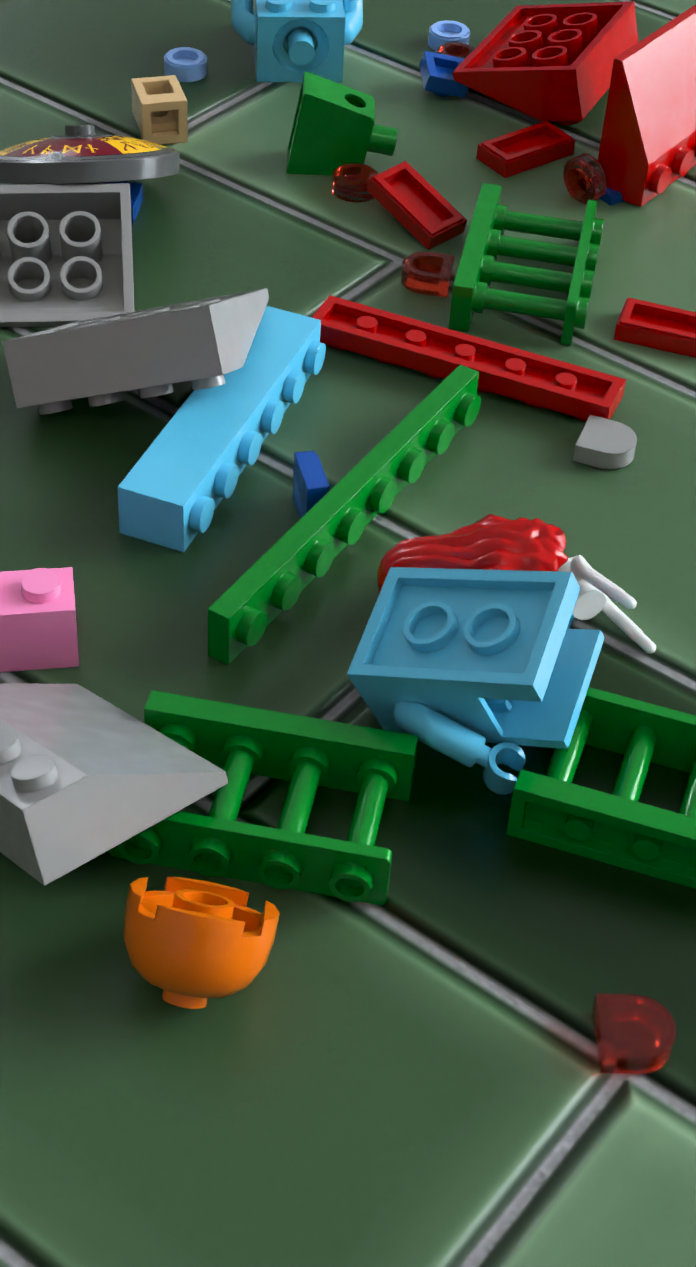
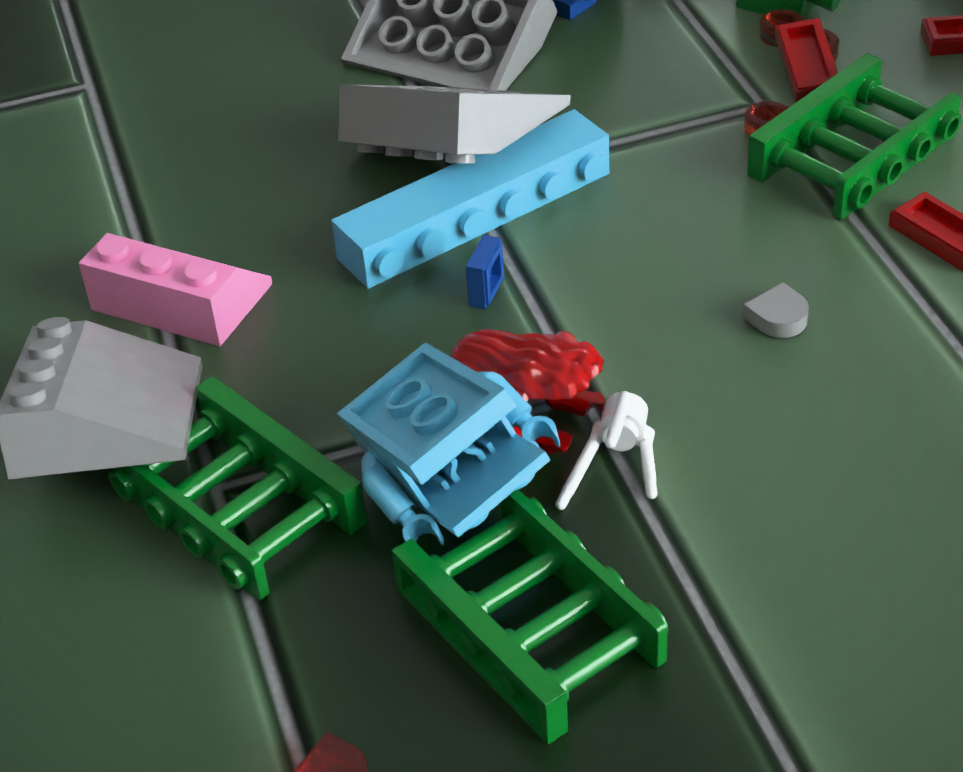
camera: 40 degrees right, 0 degrees up
orange cylinder [123,877,280,1009] -> none
green plate [208,364,481,665] -> none
red plate [311,295,626,422] -> none

